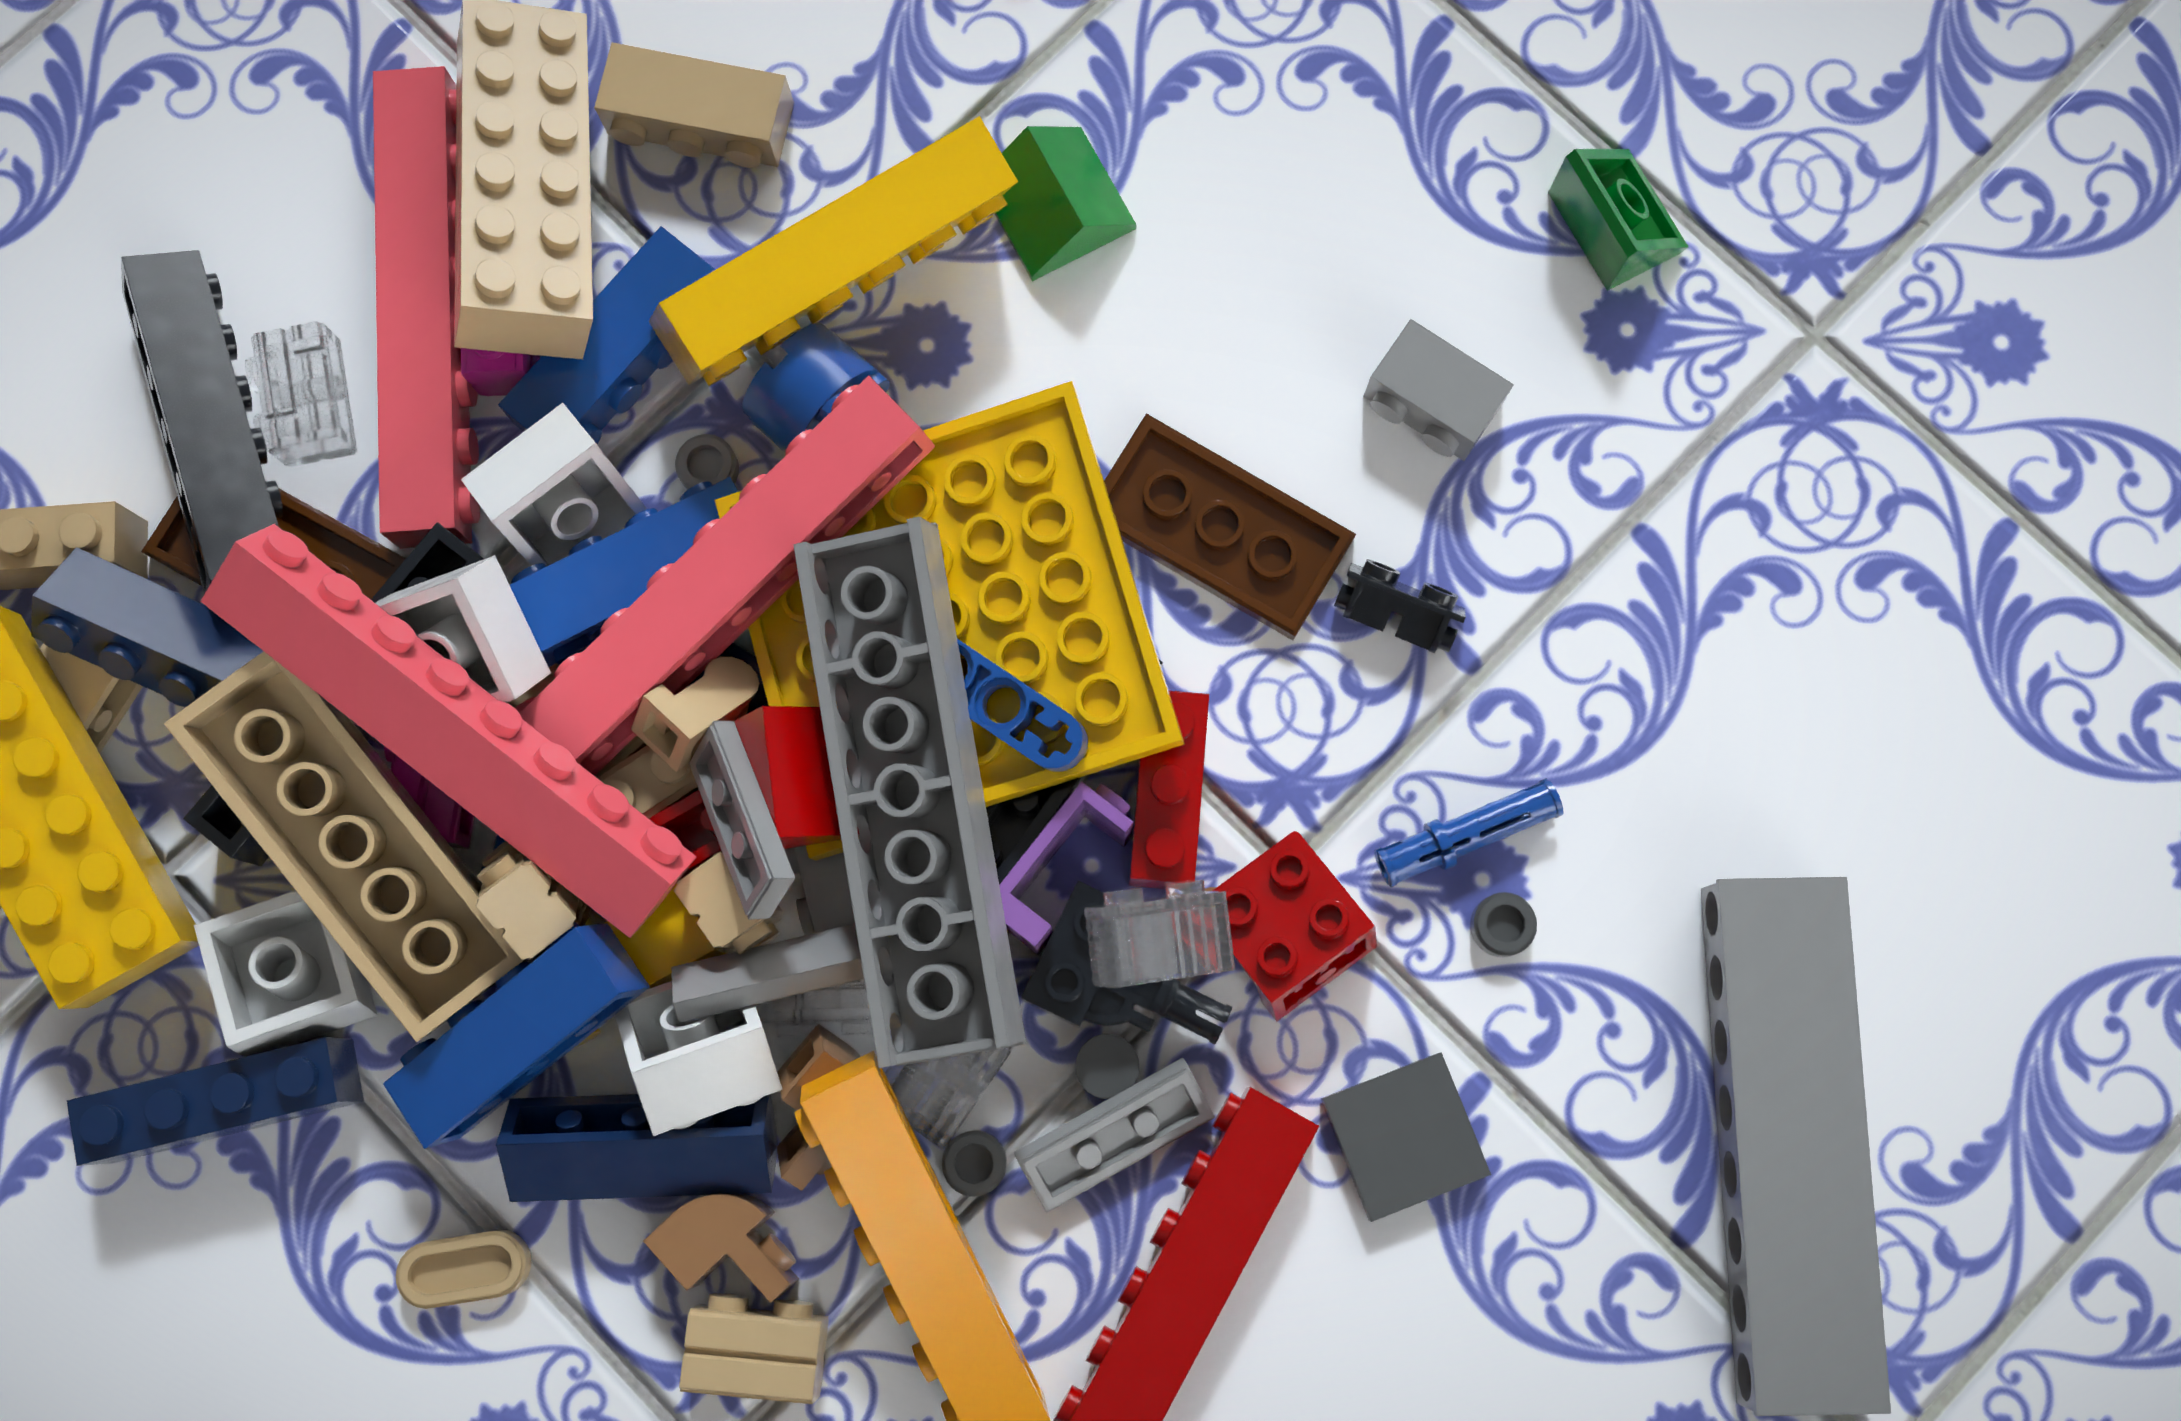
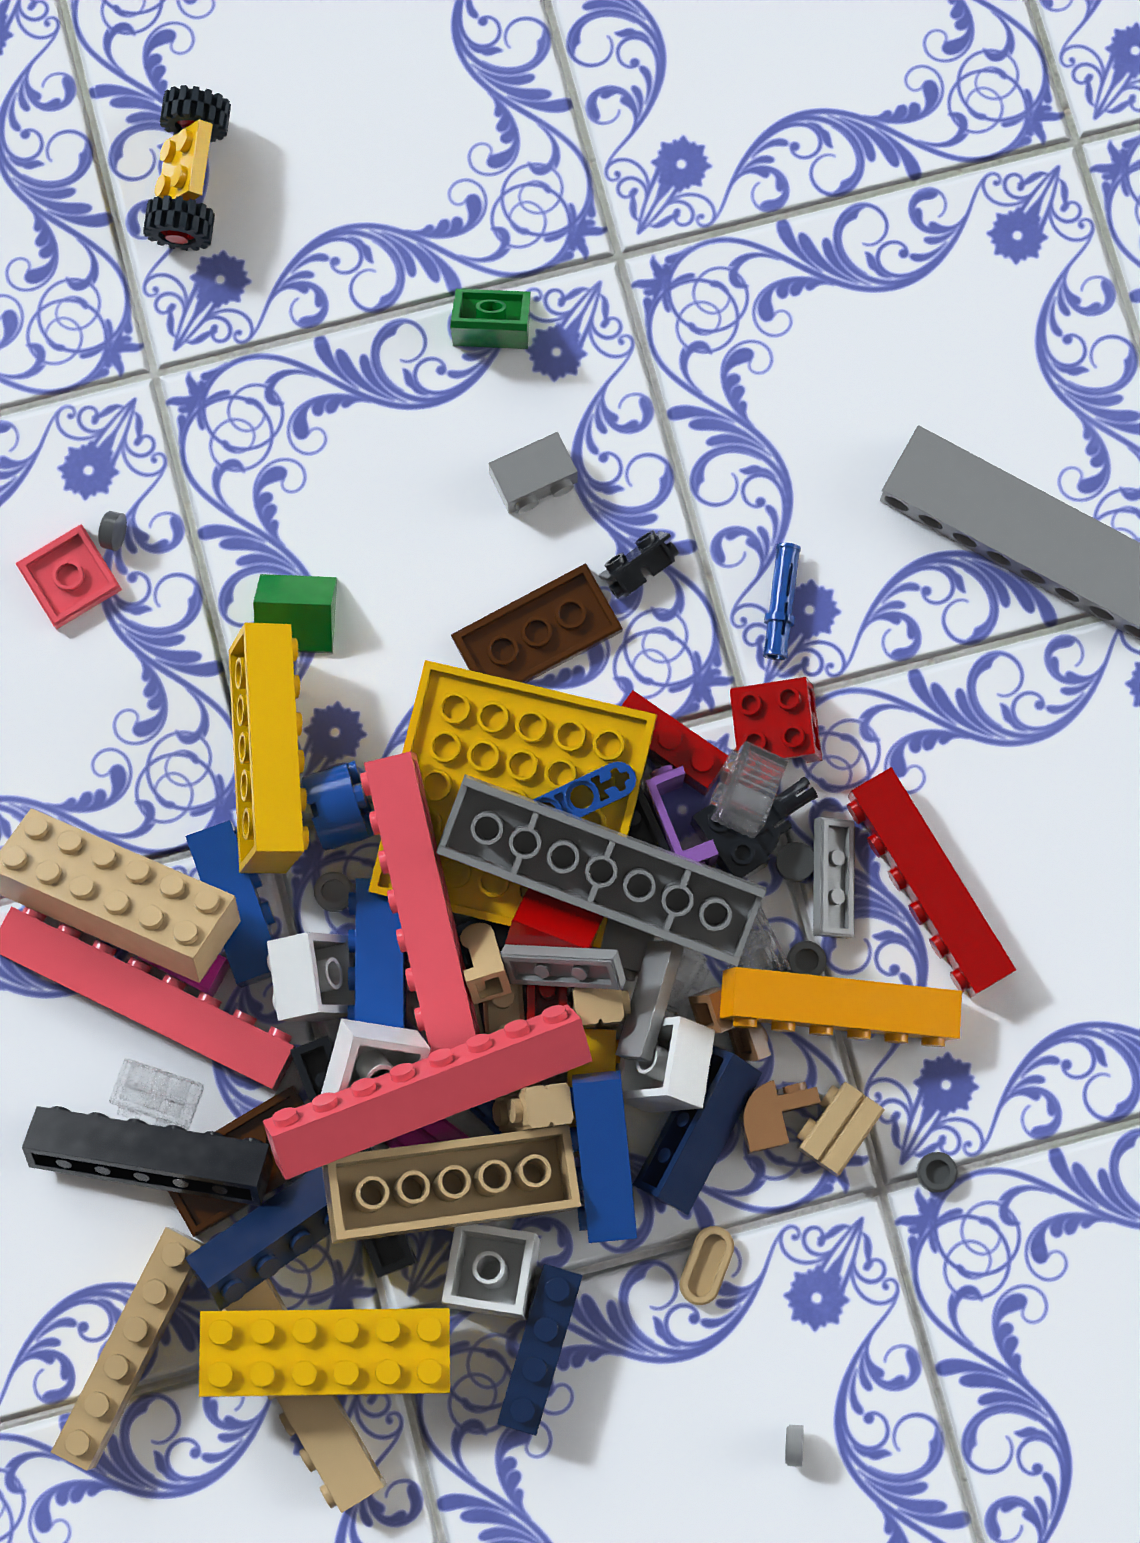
camera: 60 degrees left, 0 degrees up
tan brick [594,42,794,168] -> none
dark grey tile [1321,1052,1491,1222] -> none
dark grey tile [1470,892,1537,957] -> none

